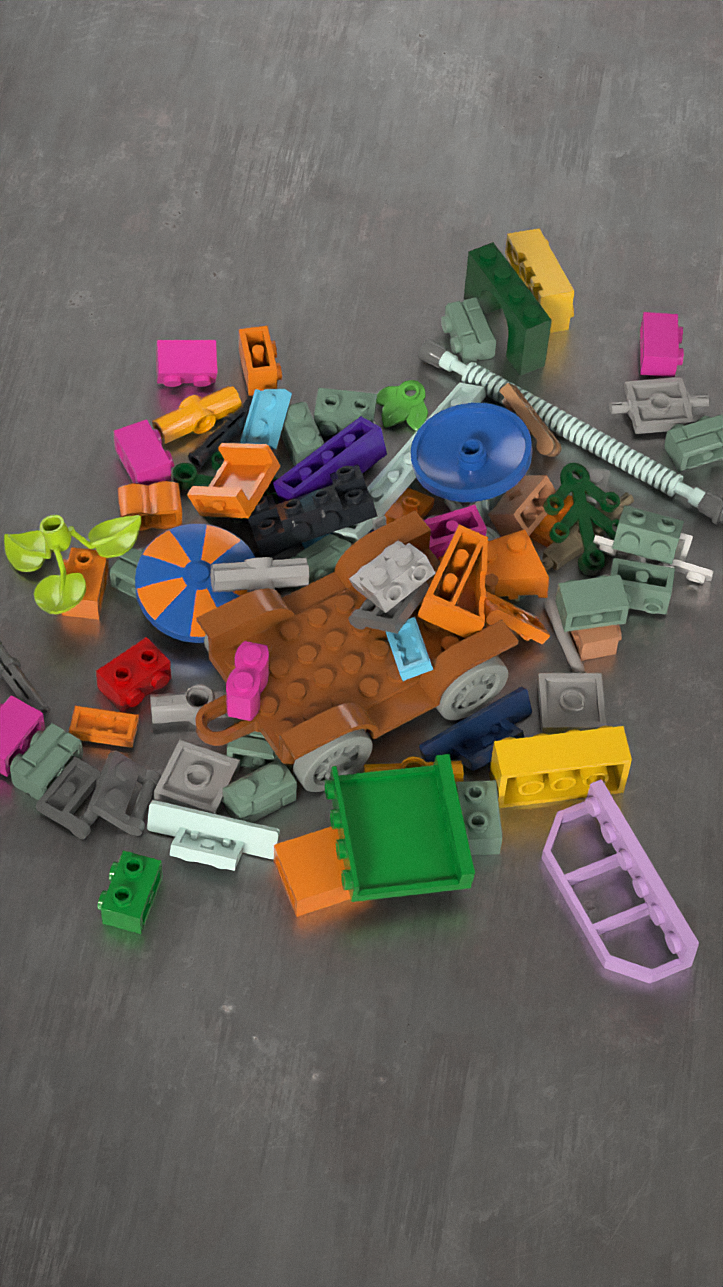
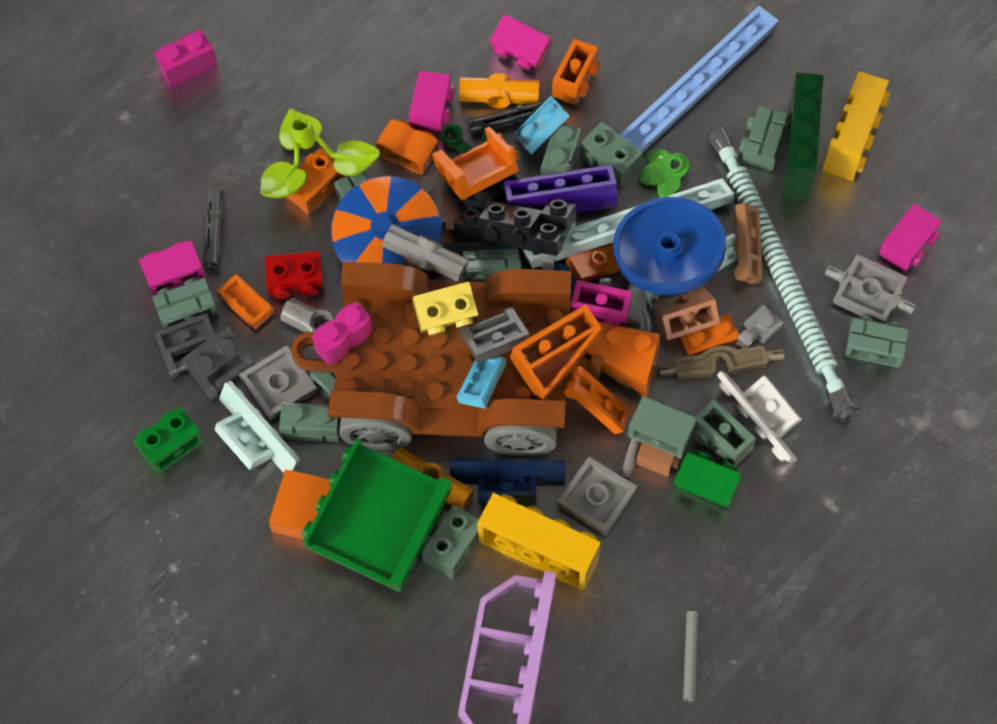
camera: 40 degrees right, 10 degrees up
light grey plate [349,540,435,613] -> none
dark green plant [543,463,620,576] -> none
sand green brick [612,505,684,565] -> none
none -> light yellow brick [412,282,478,336]
none -> light blue plate [620,6,779,152]
none -> green brick [674,450,743,509]

